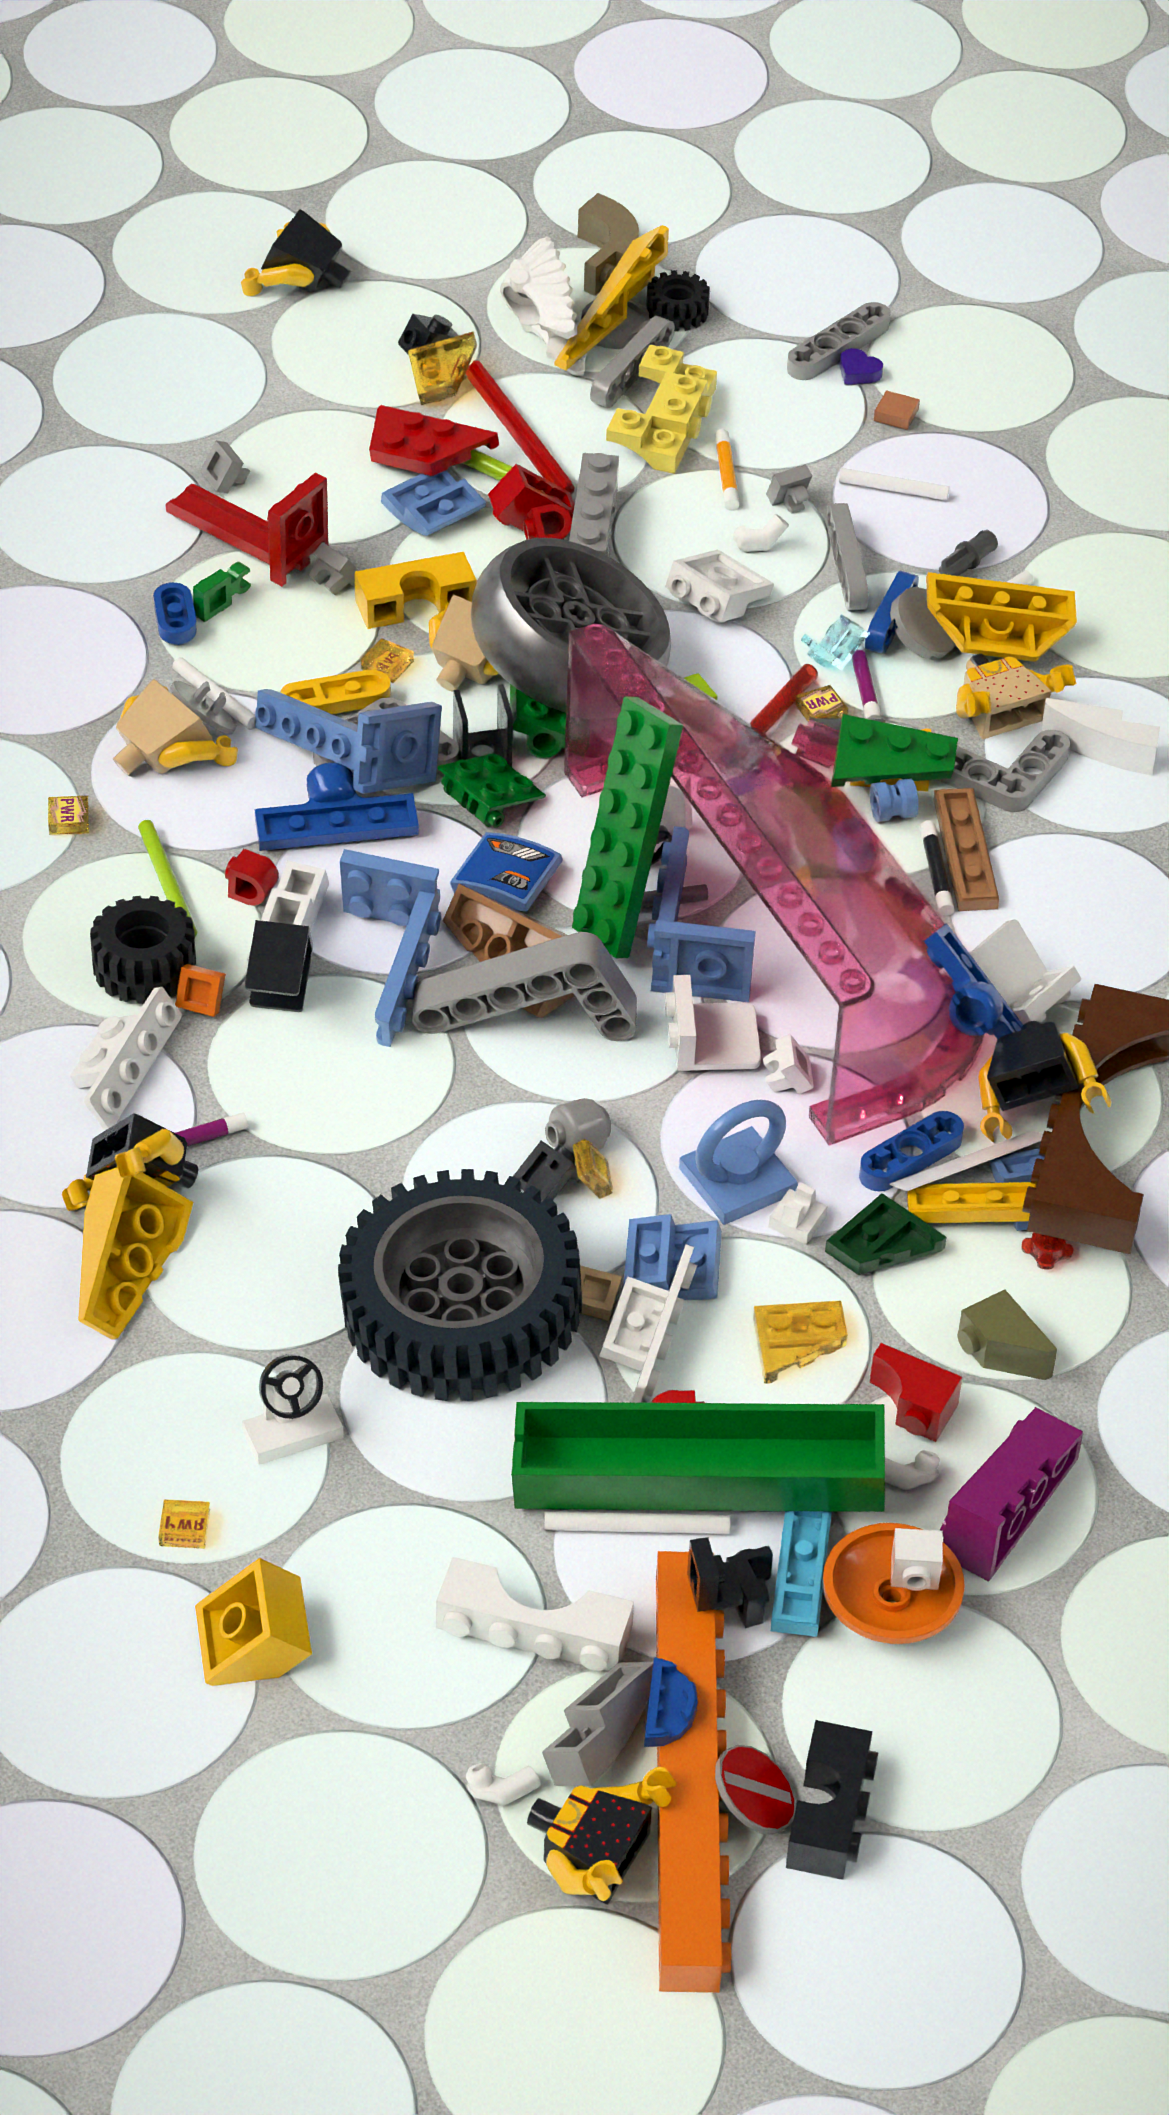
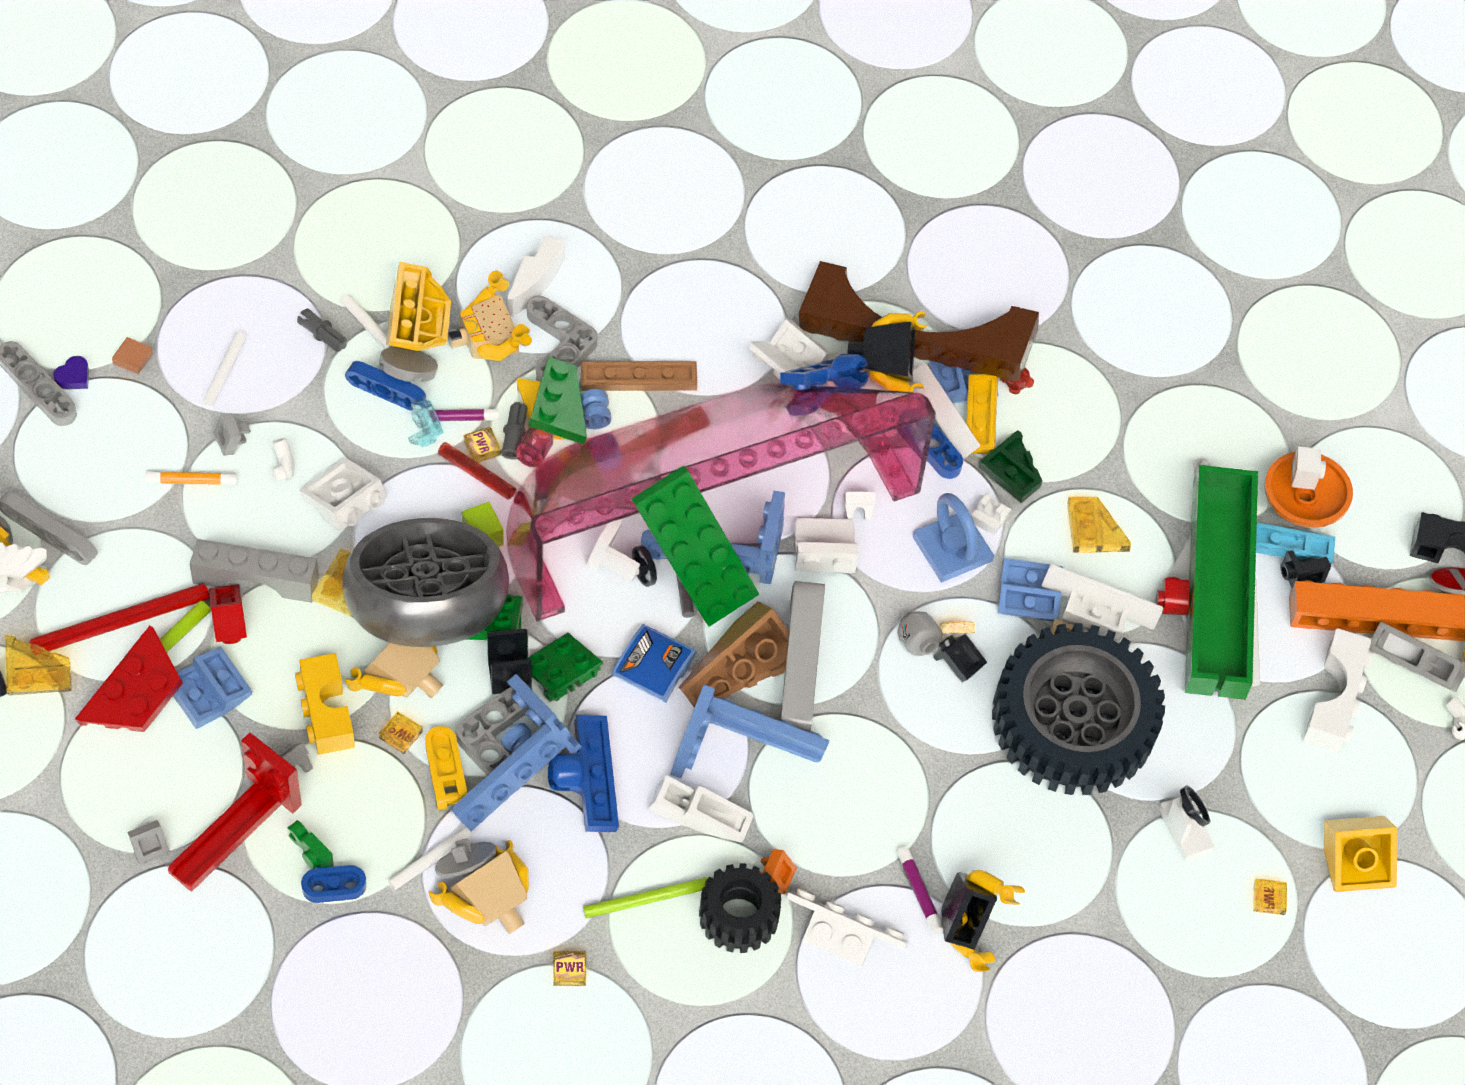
camera: 90 degrees left, 10 degrees up
yellow wedge [78,1167,194,1340] -> none
red plate [225,848,279,906] -> none
black piece [245,920,313,1012] -> none
red plate [523,504,572,540] -> none
light yellow bracket [606,345,717,474] -> none
blue tile [644,1657,698,1747] -> none
black bracket [687,1537,744,1612] -> none
light grey beam [826,503,868,610] -> none
red arch [870,1343,963,1442] -> none
black bar [920,820,954,916] -> none
magenta wedge [940,1407,1083,1582] -> none
olive slope [957,1289,1057,1380] -> none

